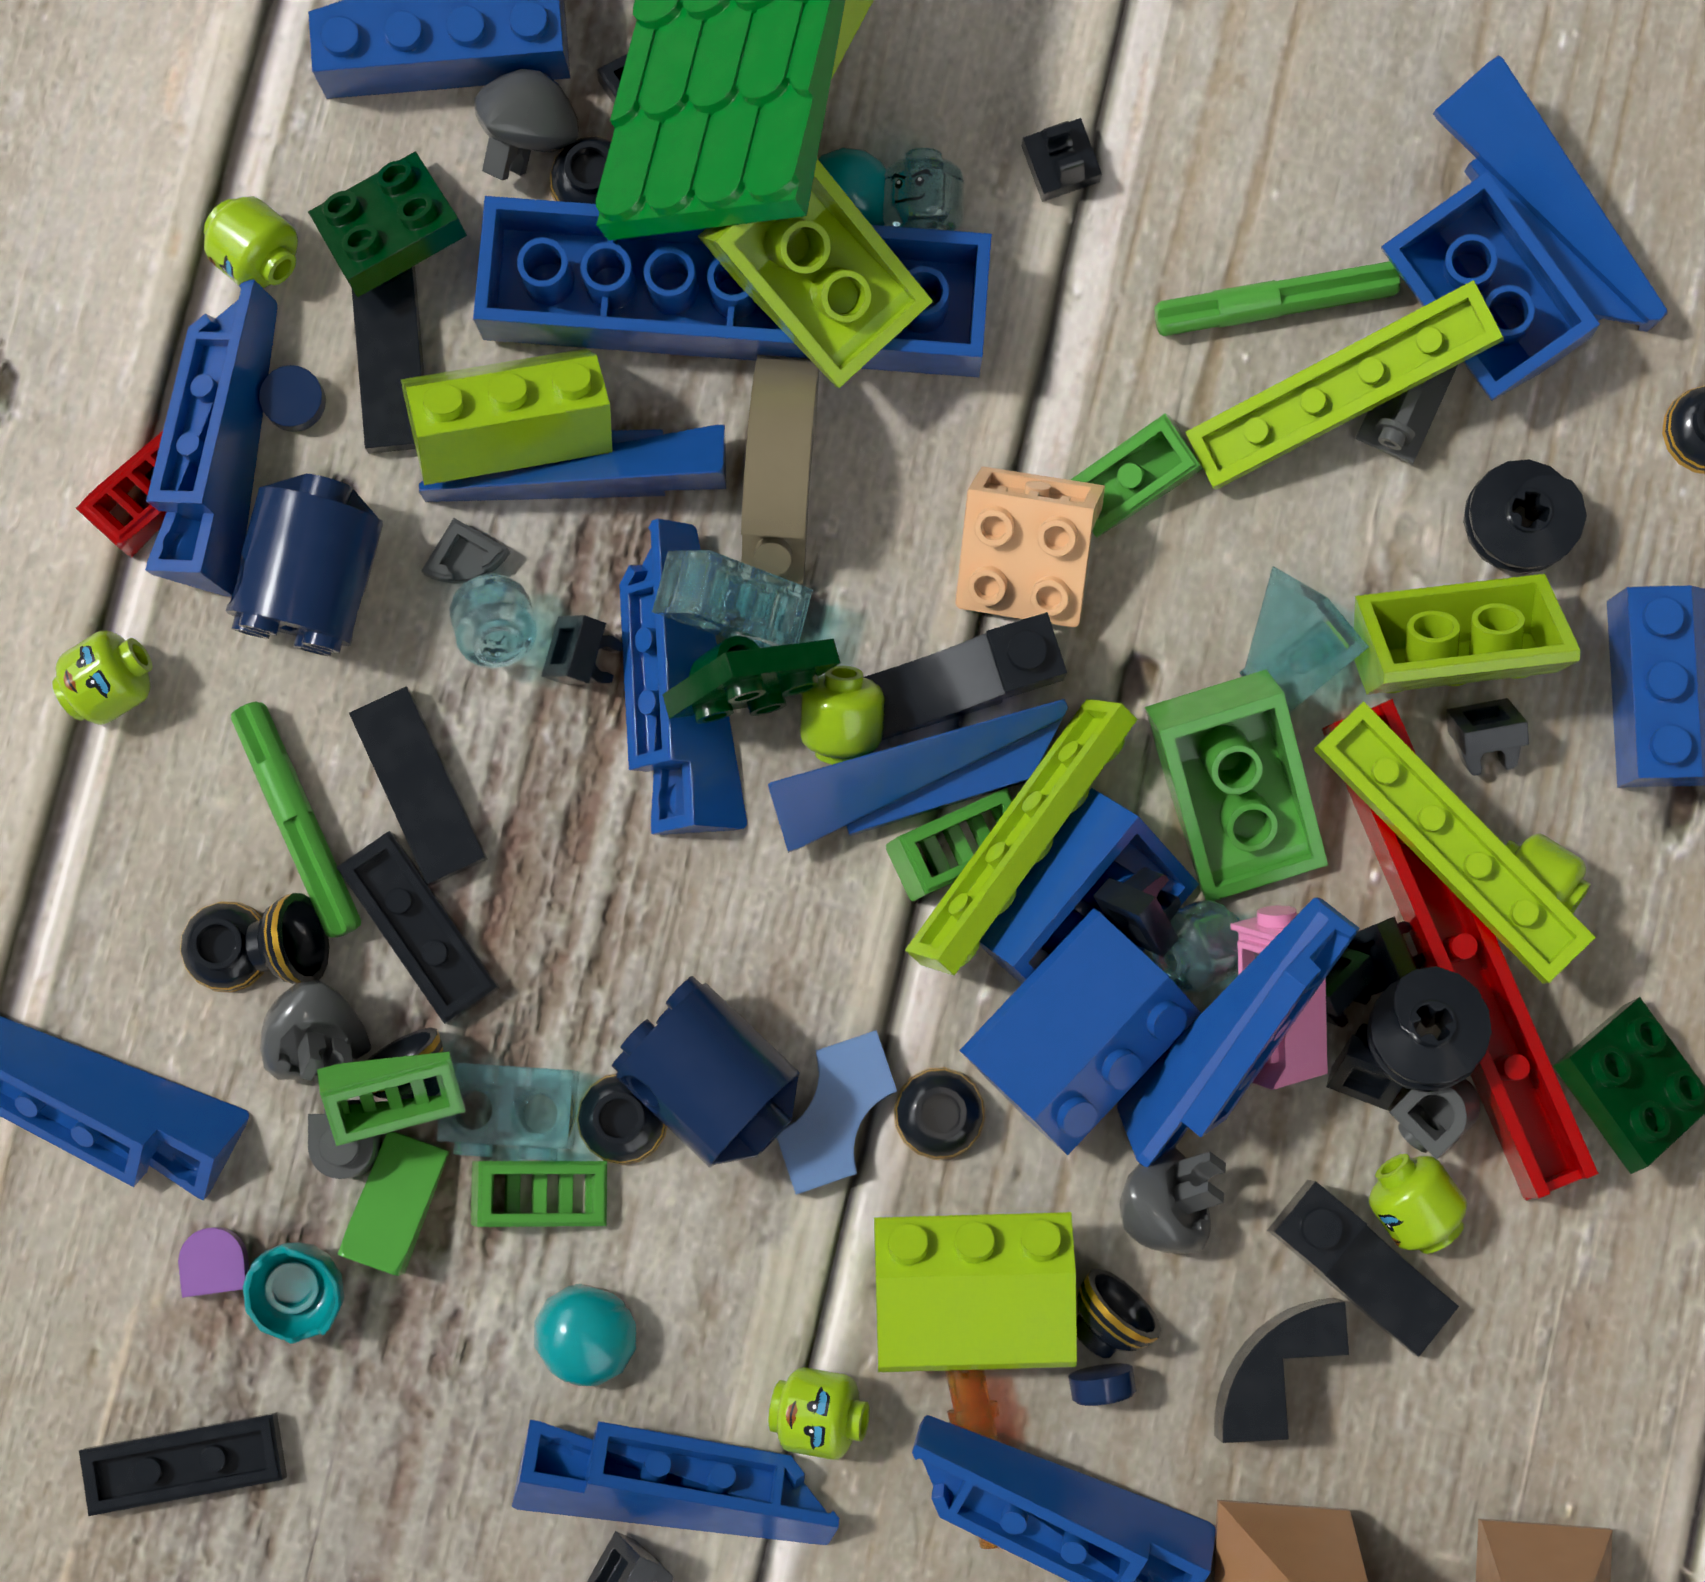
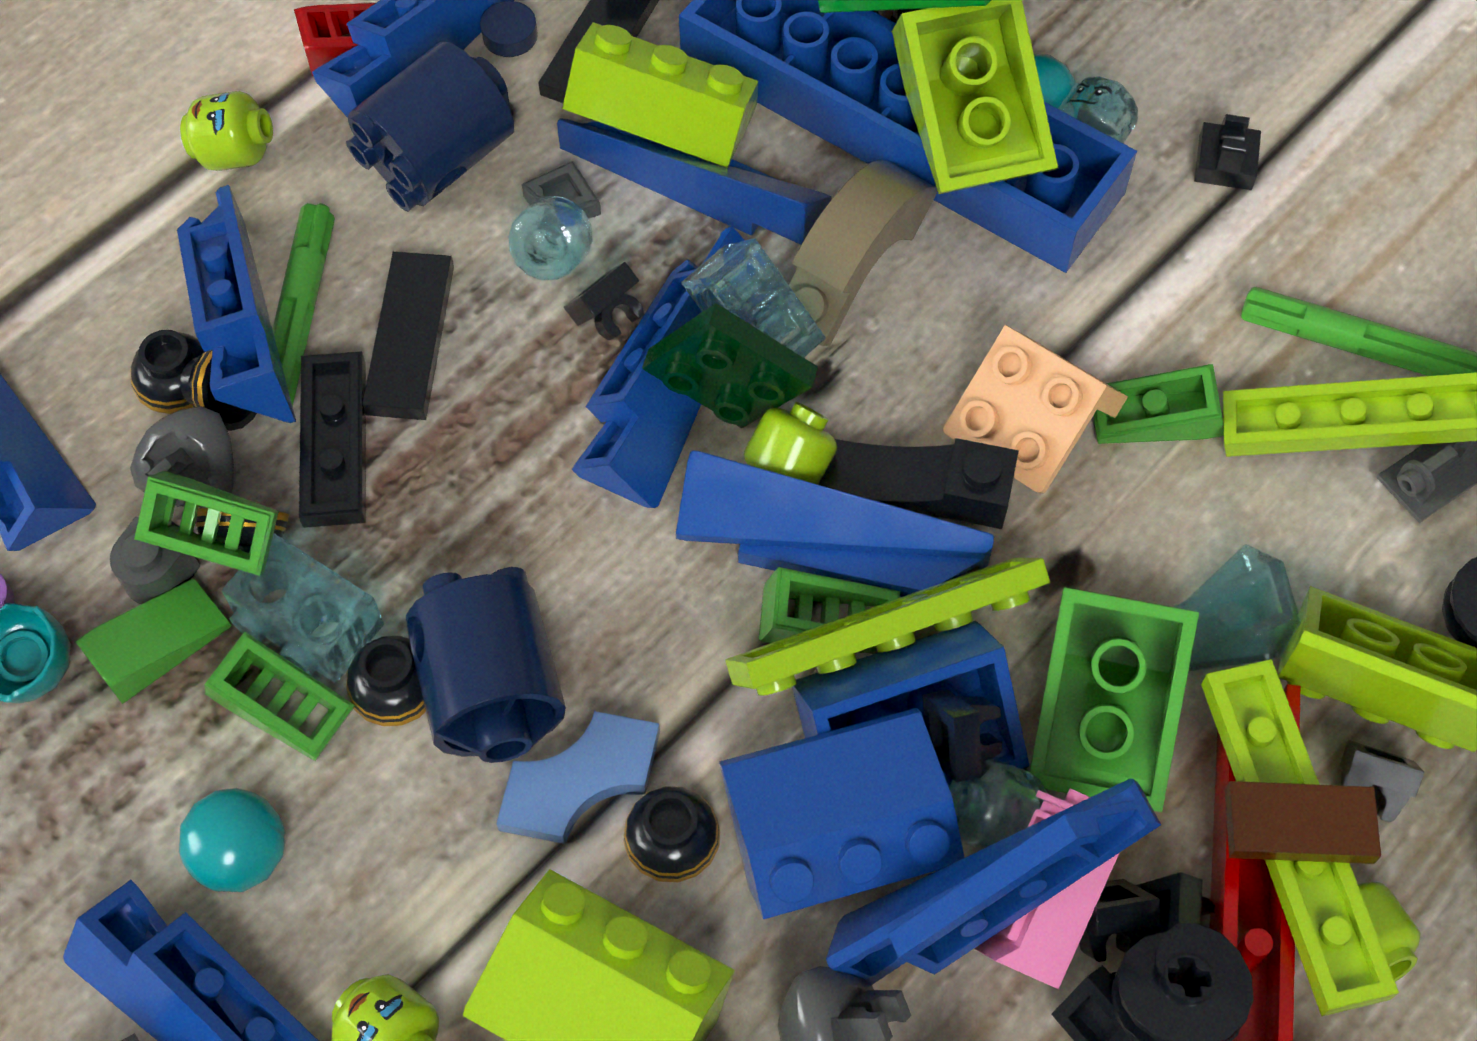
camera: 30 degrees right, 20 degrees down
none -> blue wedge [177,185,296,423]
none -> reddish brown tile [1225,781,1381,864]

